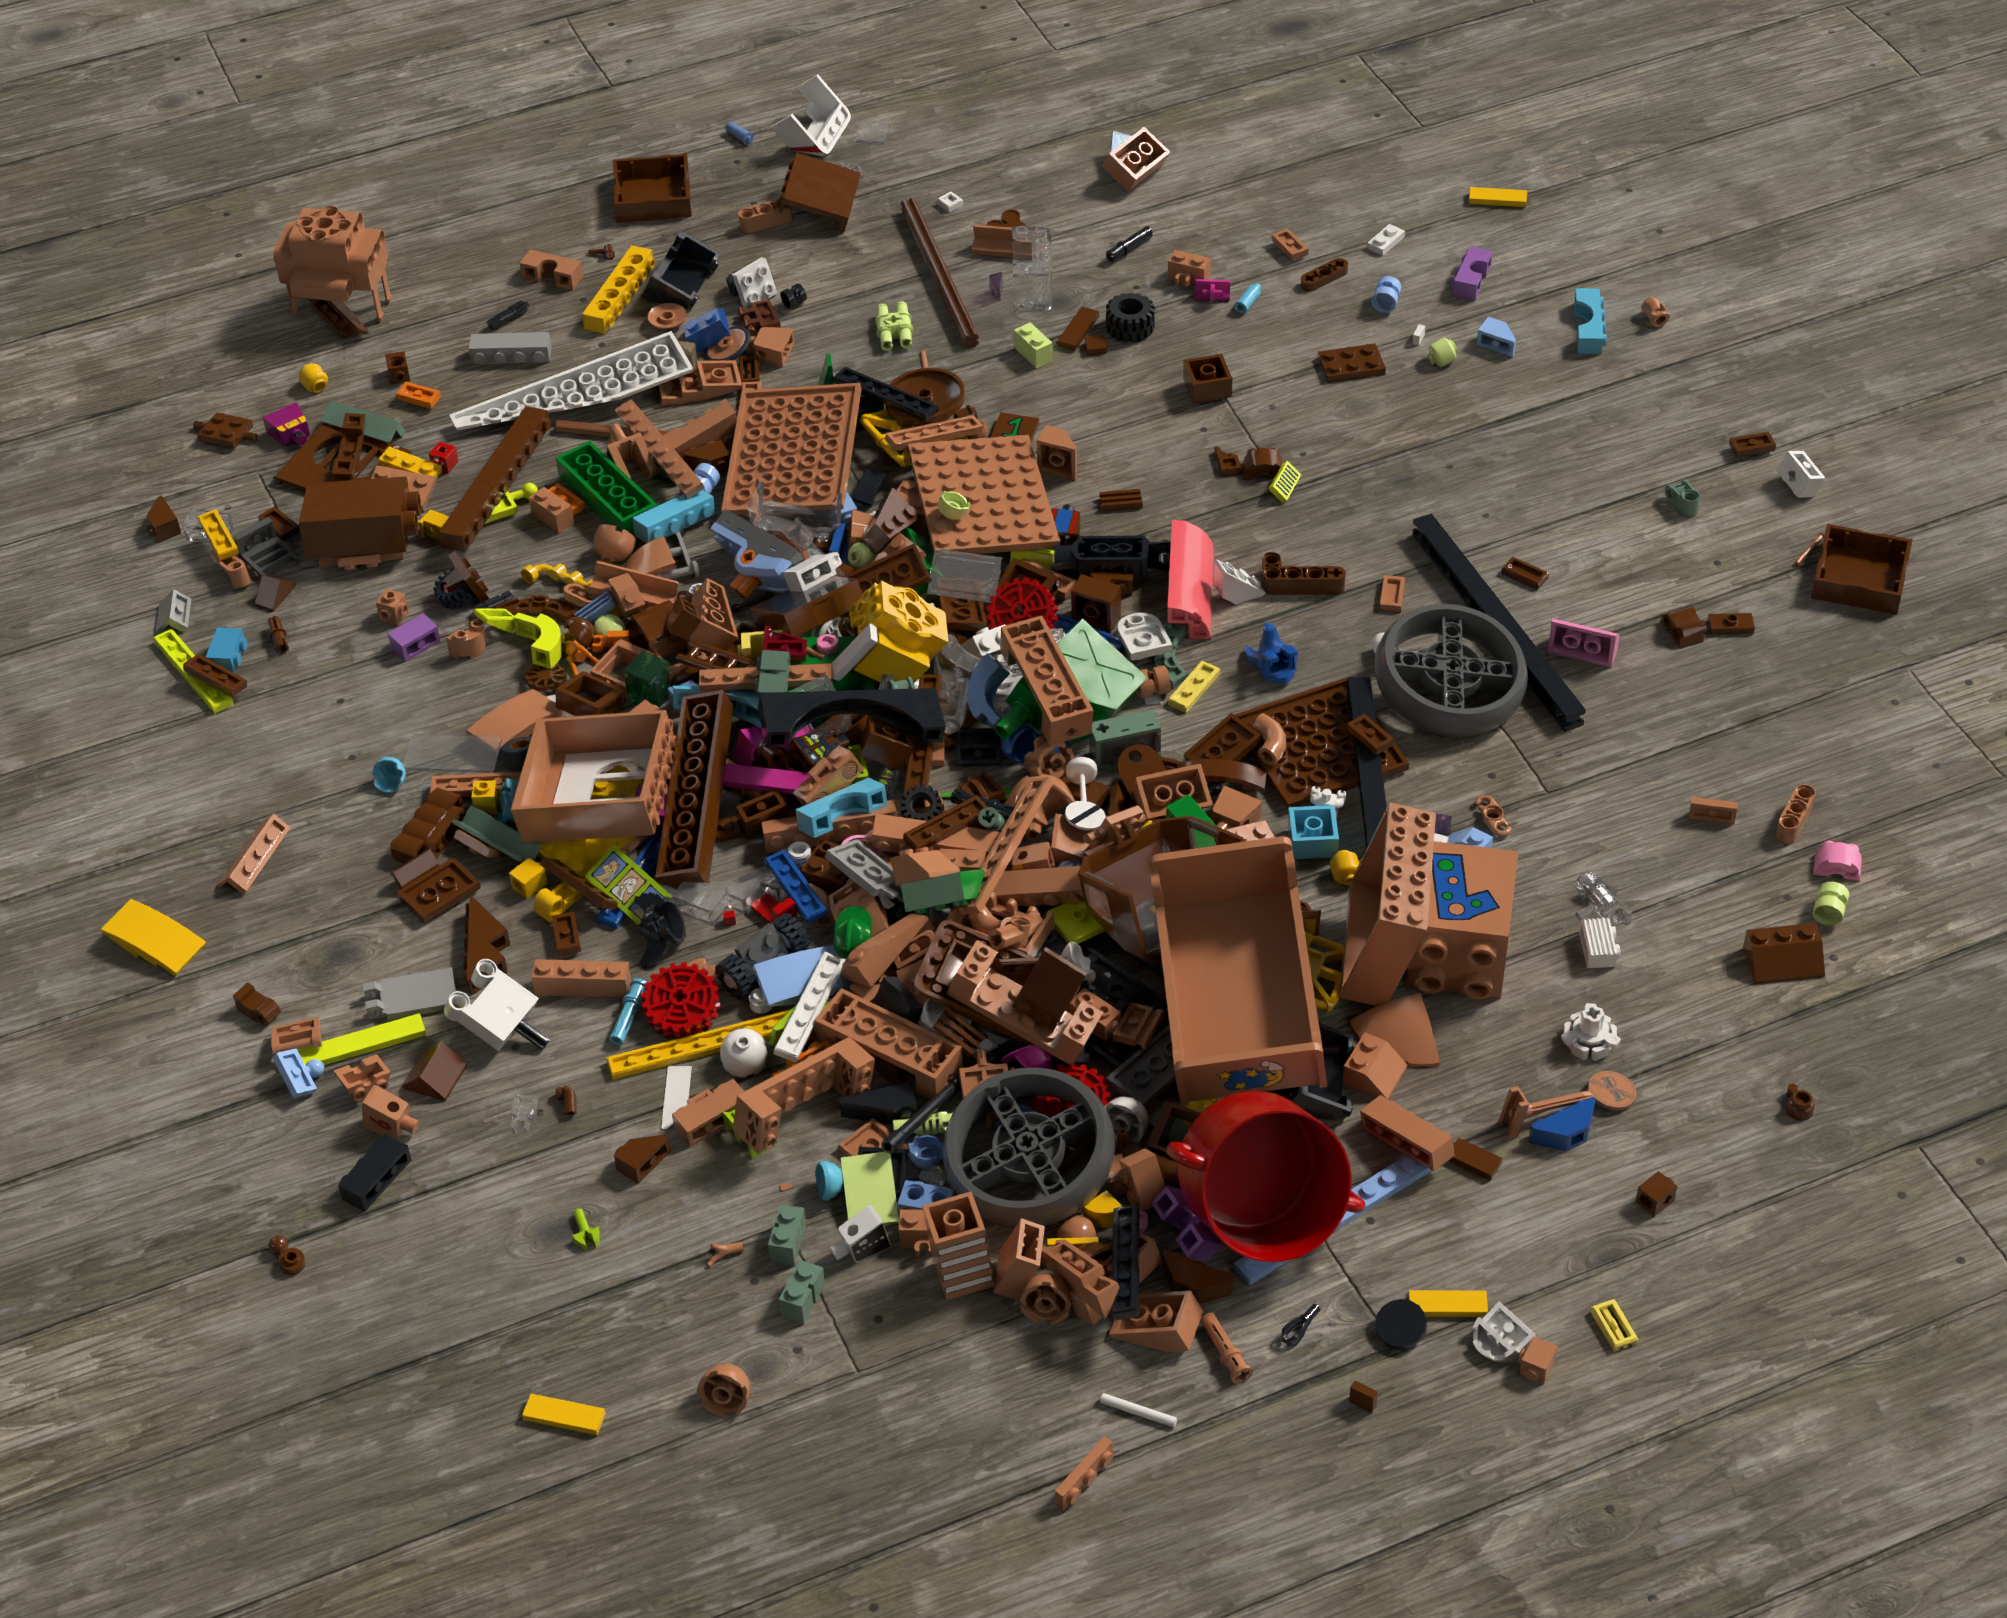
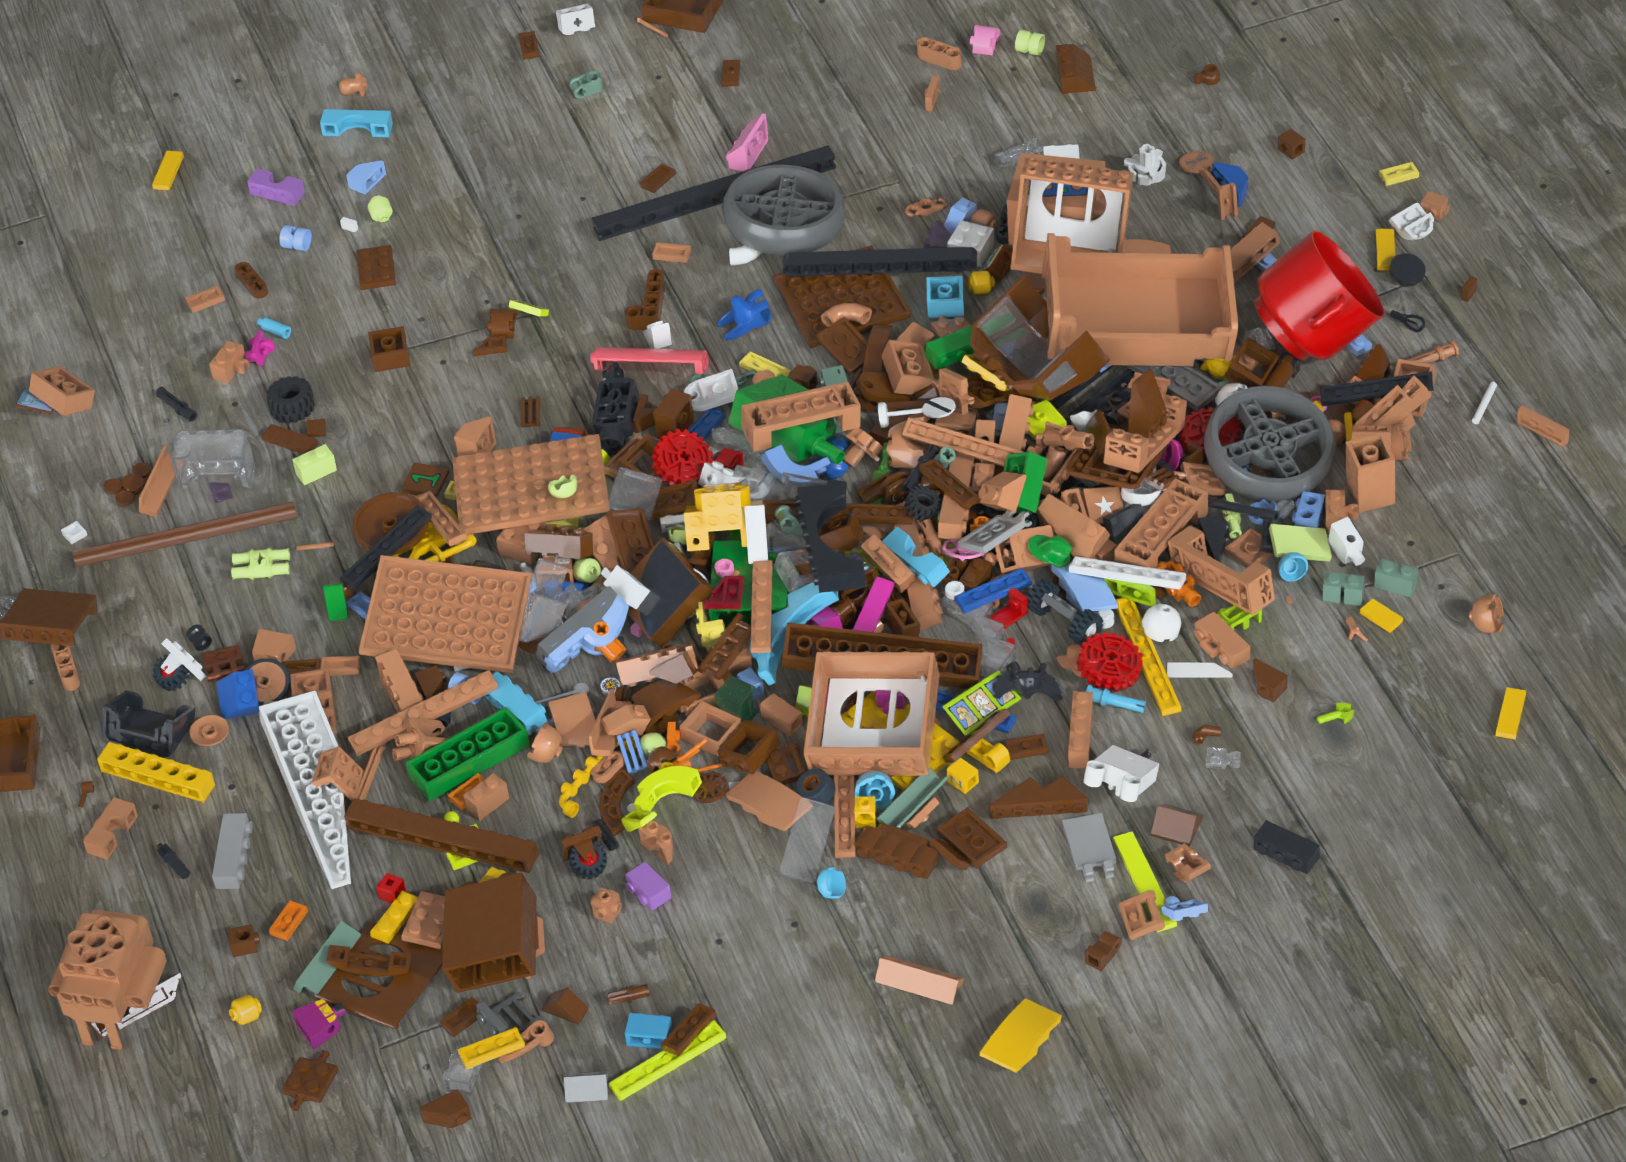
camera: 85 degrees left, 0 degrees up
reddish brown plate [268,1235,305,1275] -> none
nougat torso [362,1085,420,1139] -> none
sand green piece [755,650,790,698] -> none
nougat brick [1119,1149,1165,1211] -> none
medium lavender arch [1151,1186,1222,1262] -> none
white piece [1310,786,1346,819] -> none
reddish brown plate [1347,714,1394,755] -> none
white plate [1367,224,1405,256] -> none
reddish brown cylinder [1660,606,1707,649] -> none
none -> nougat bracket [311,746,363,800]
none -> reddish brown brick [788,364,818,390]
none -> yellow tile [1360,599,1403,633]

